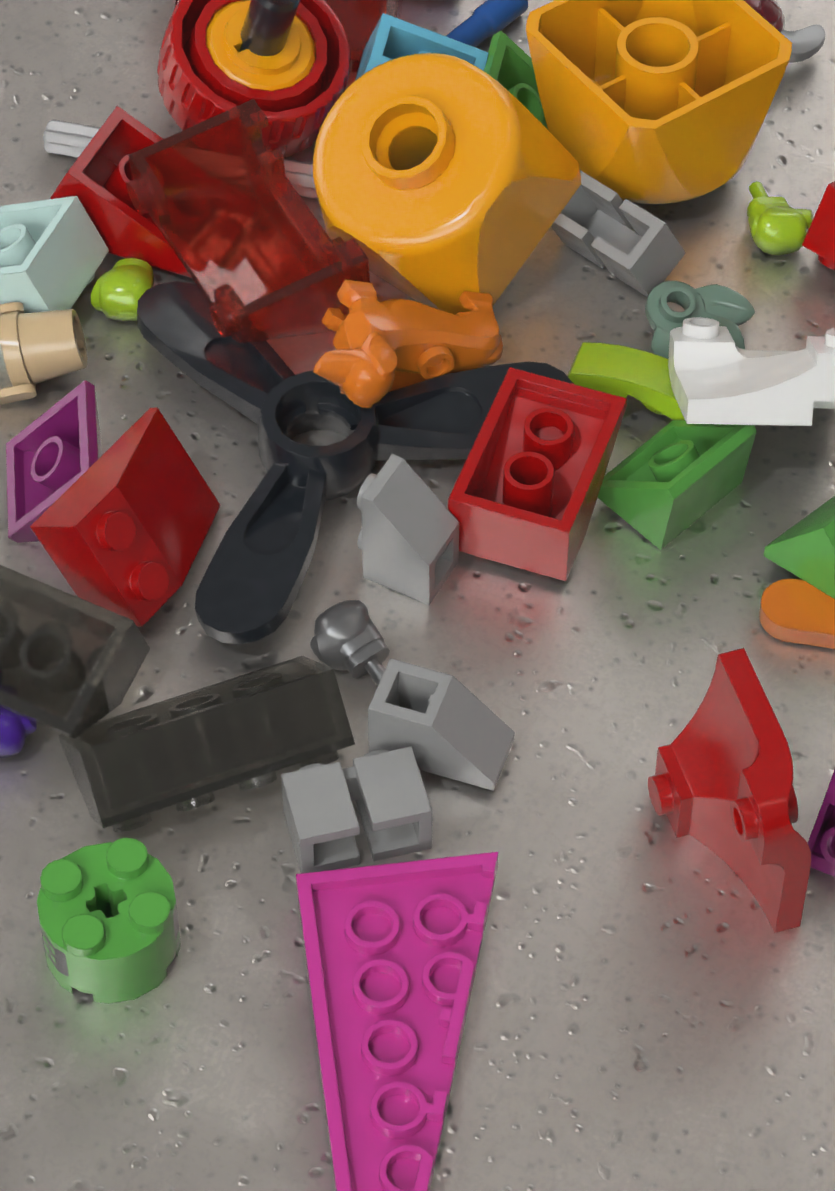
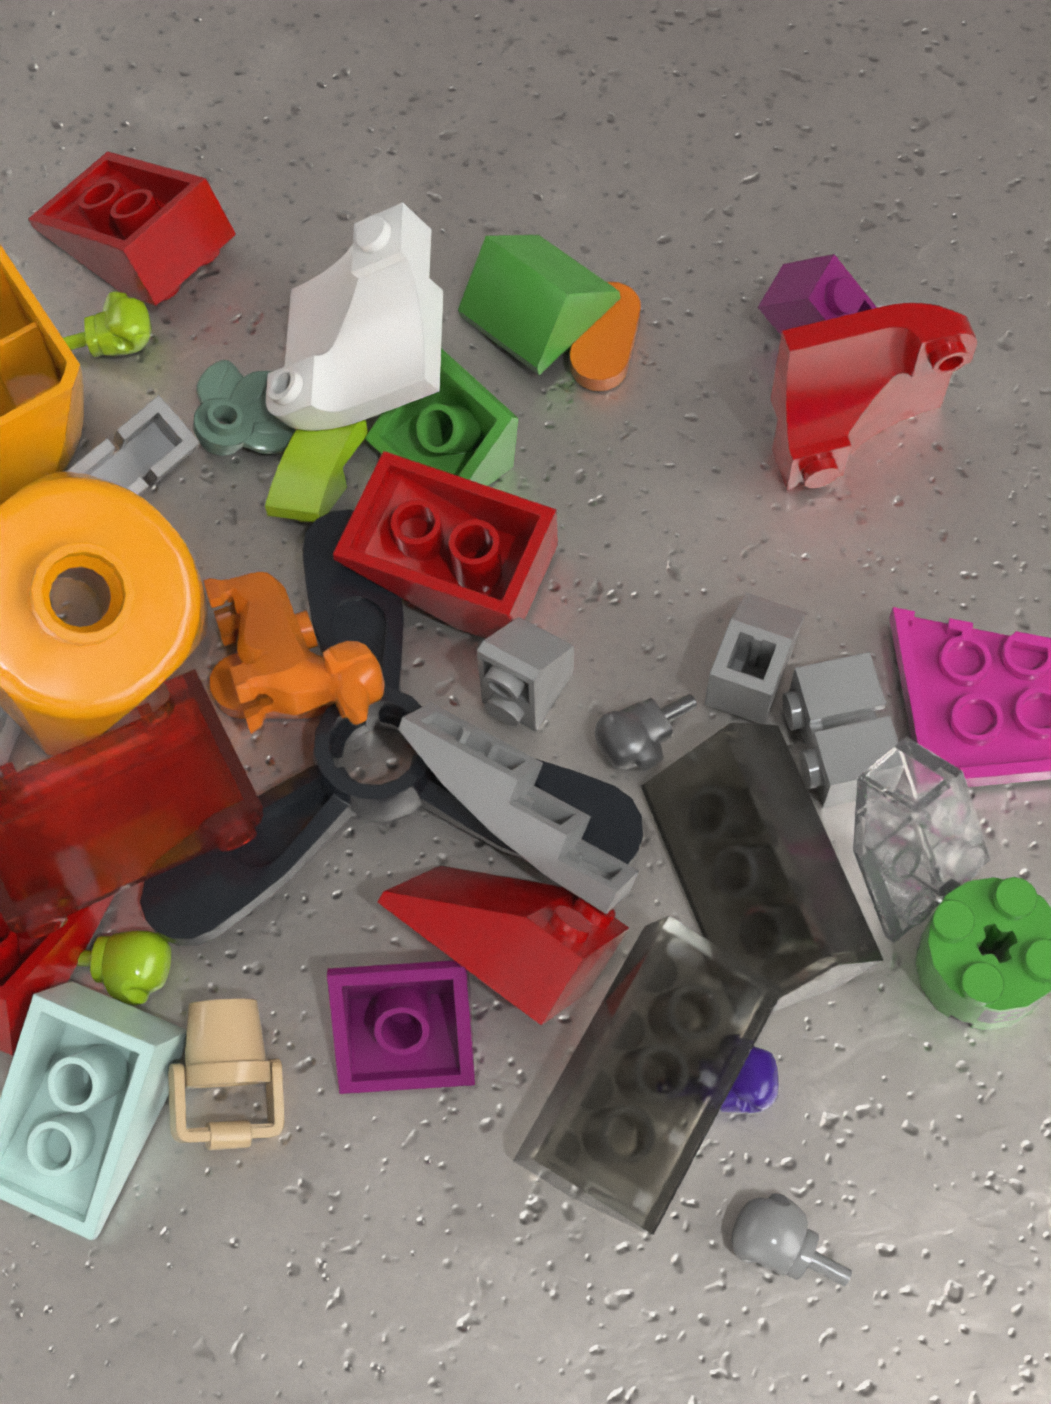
camera: 85 degrees left, 15 degrees up
none -> light grey slope [398,702,639,914]
none -> clear slope [853,737,990,943]

